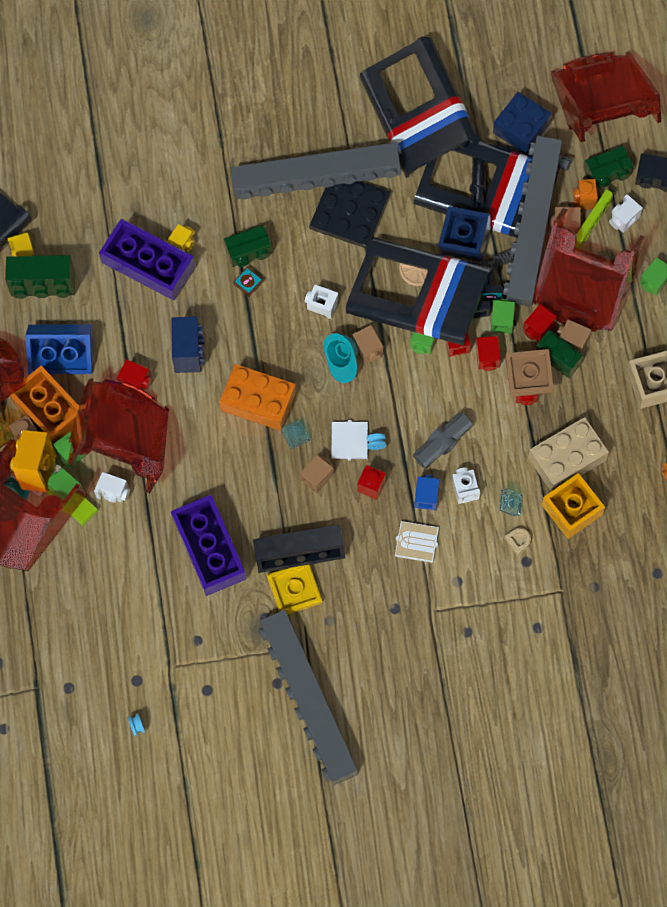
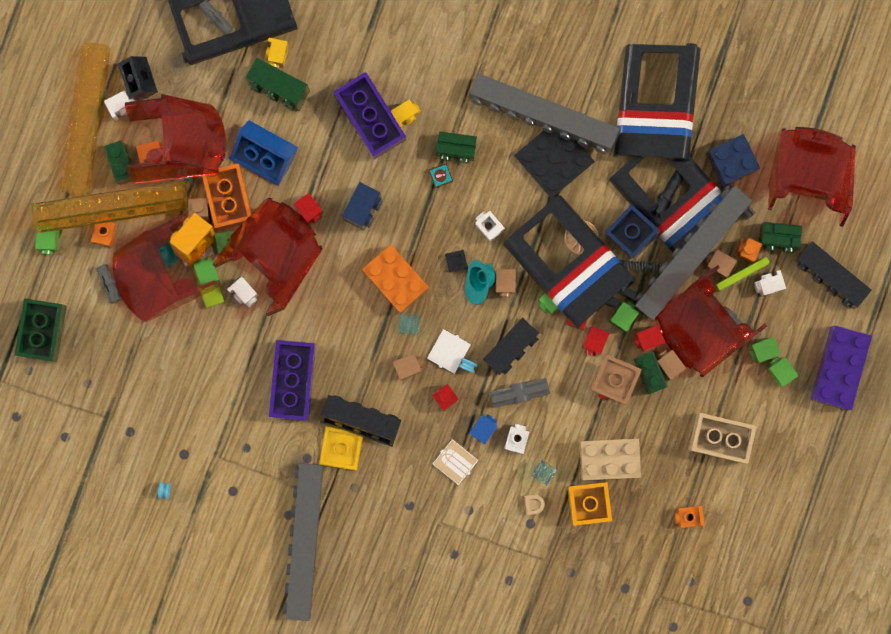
camera: 25 degrees right, 15 degrees up
none -> black tile [445,250,468,273]
none -> black brick [483,317,539,375]

